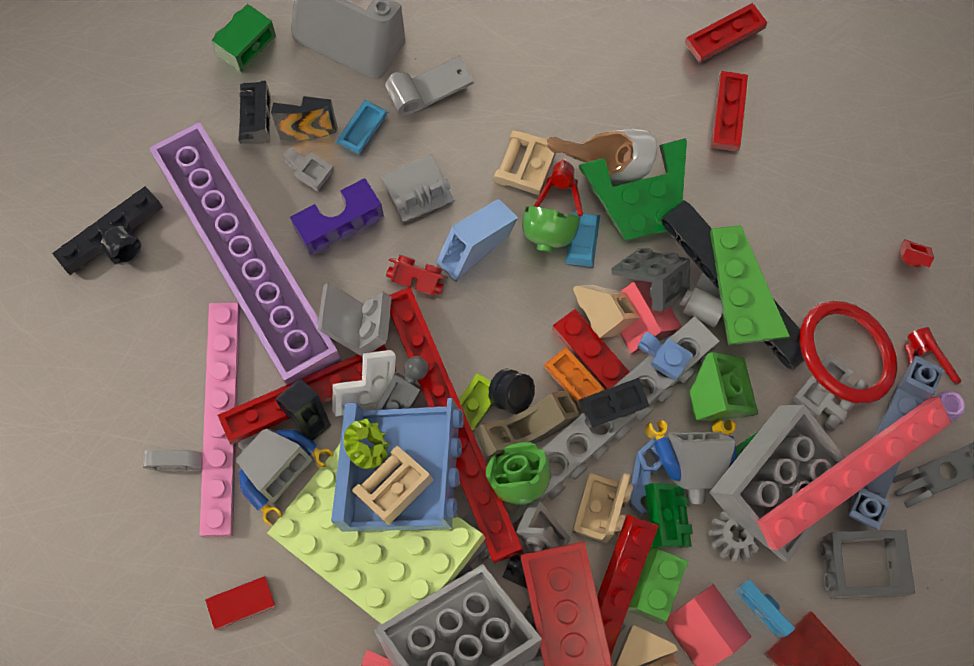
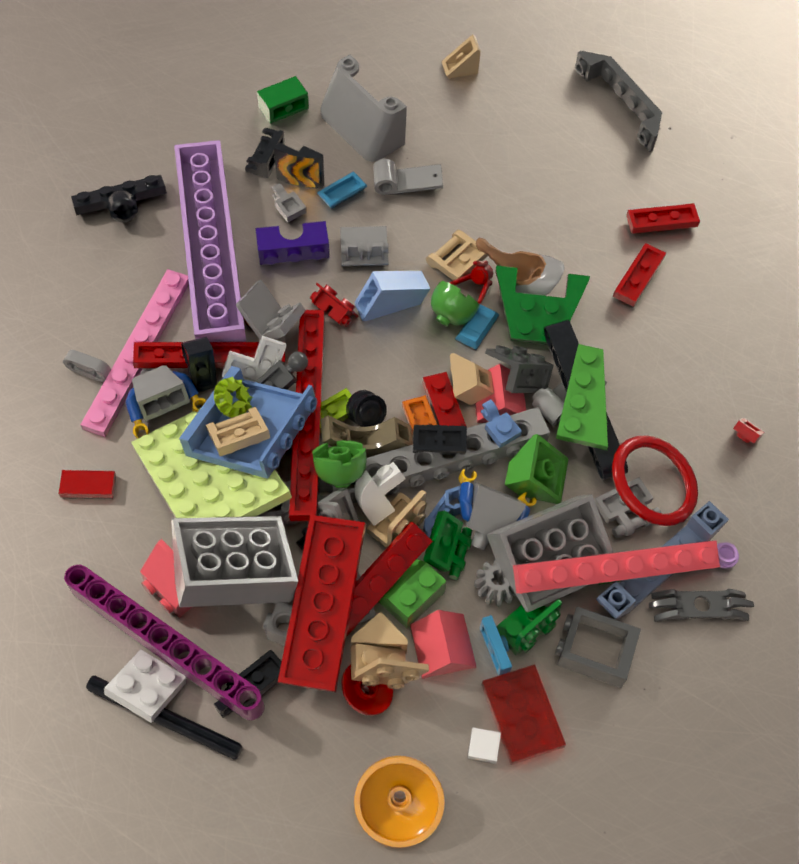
camera: 20 degrees right, 10 degrees down
red plant [904,327,961,384] -> none
none -> white brick [355,462,406,526]
none -> green bracket [496,599,563,656]

